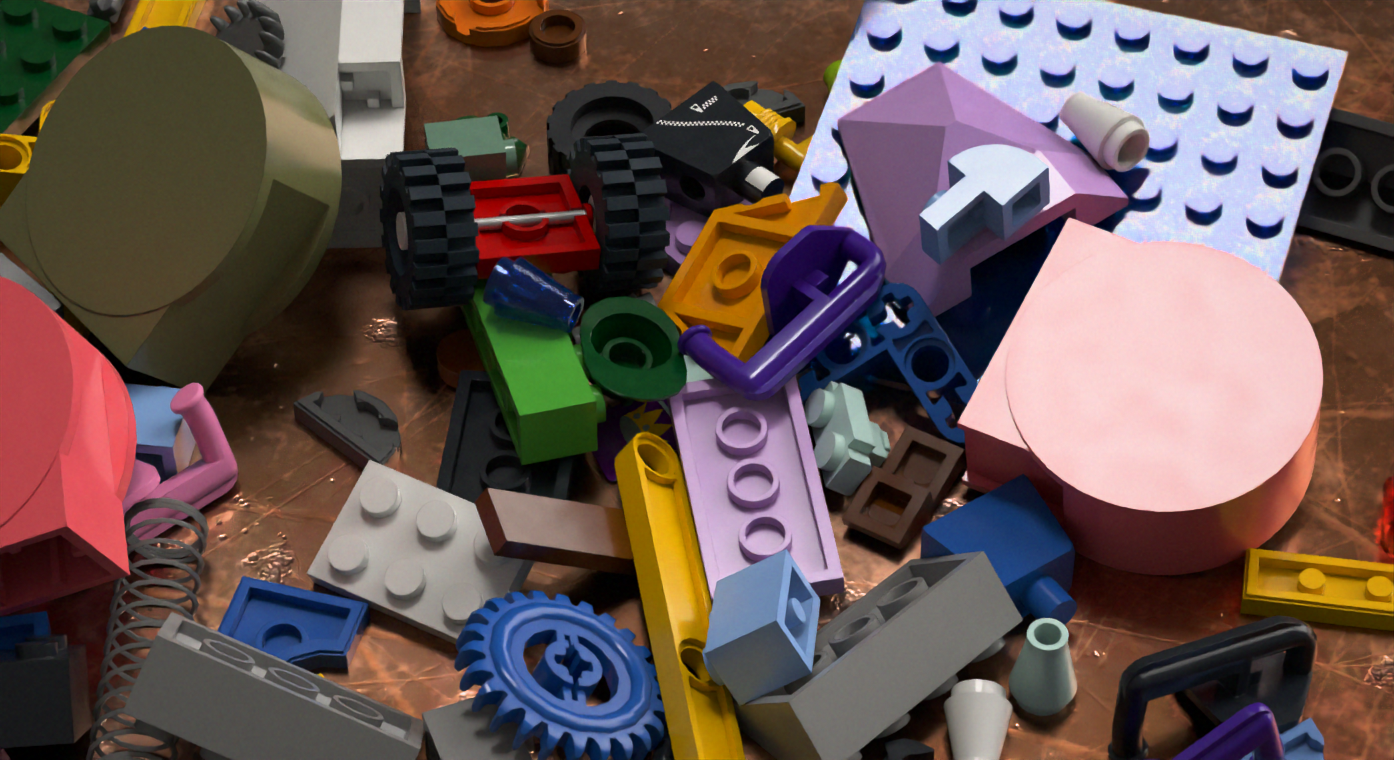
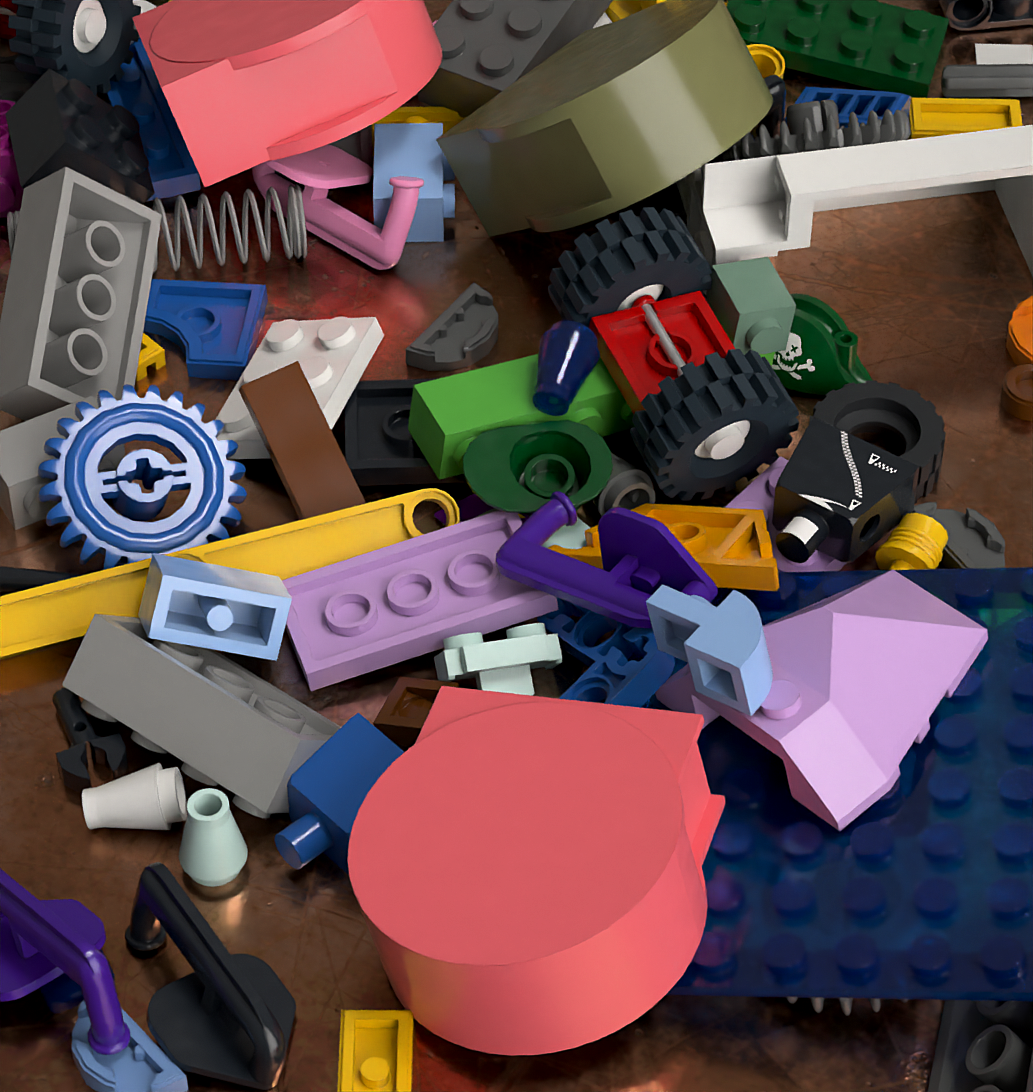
camera: 80 degrees right, 0 degrees up
white cone [1060,91,1150,172] -> none

